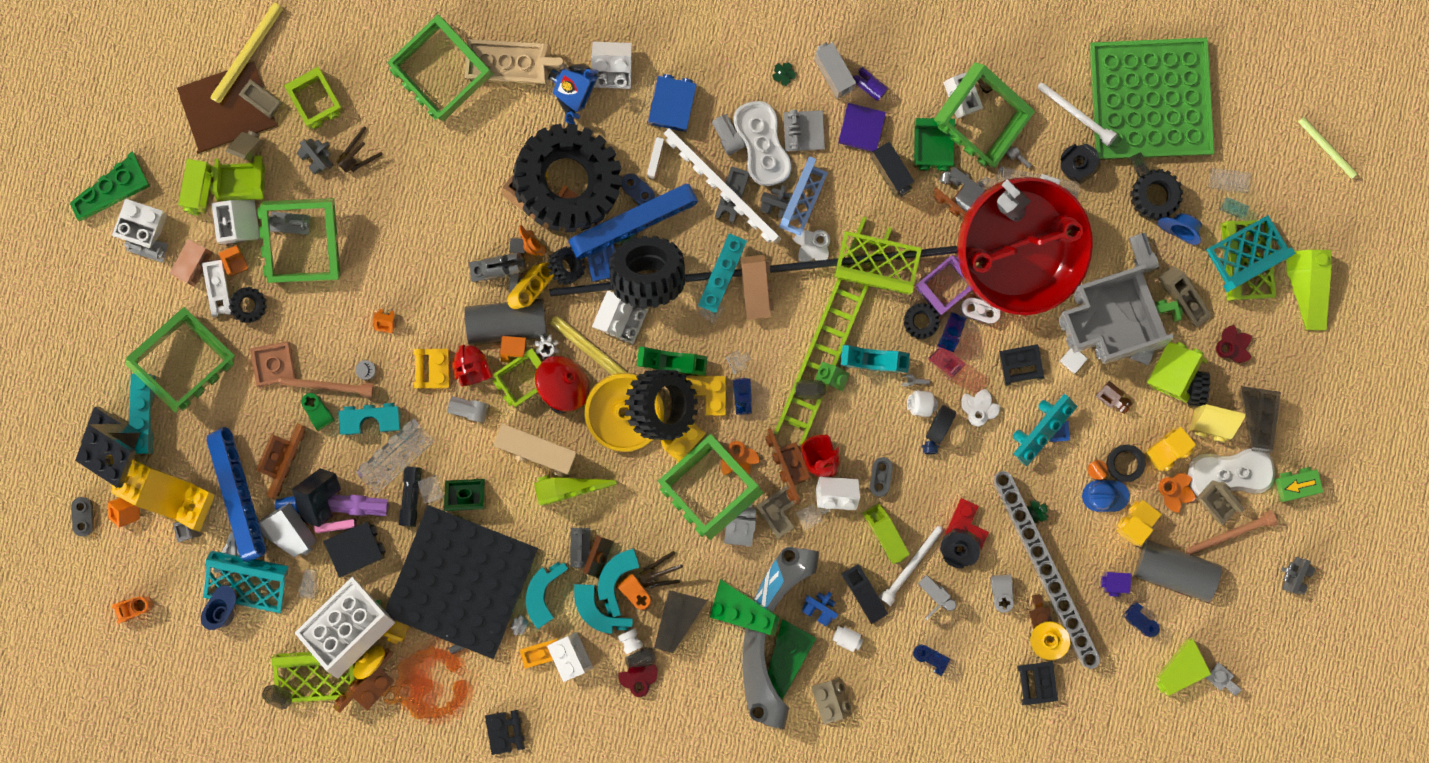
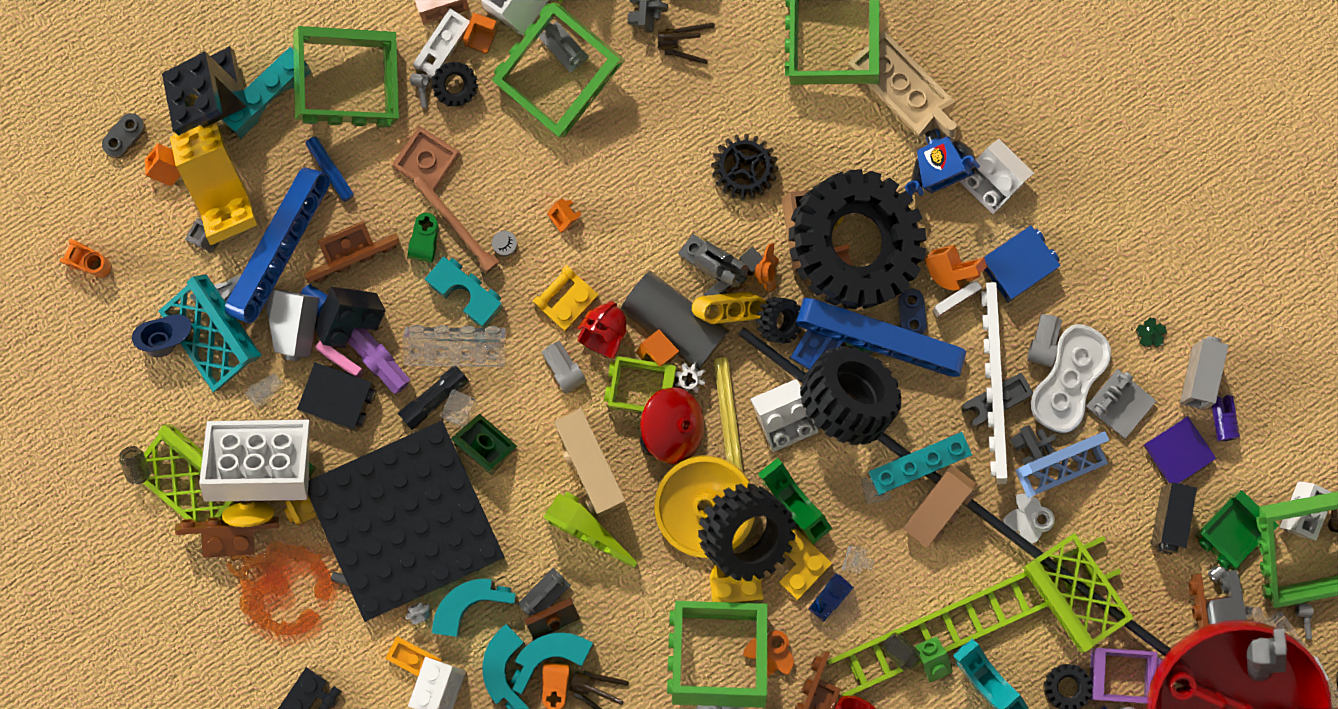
camera: 45 degrees right, 5 degrees down
none -> blue axle [305,136,354,202]
none -> light grey hand [410,73,430,108]
none -> black gear [711,134,778,201]
none -> orange brick [925,244,987,290]

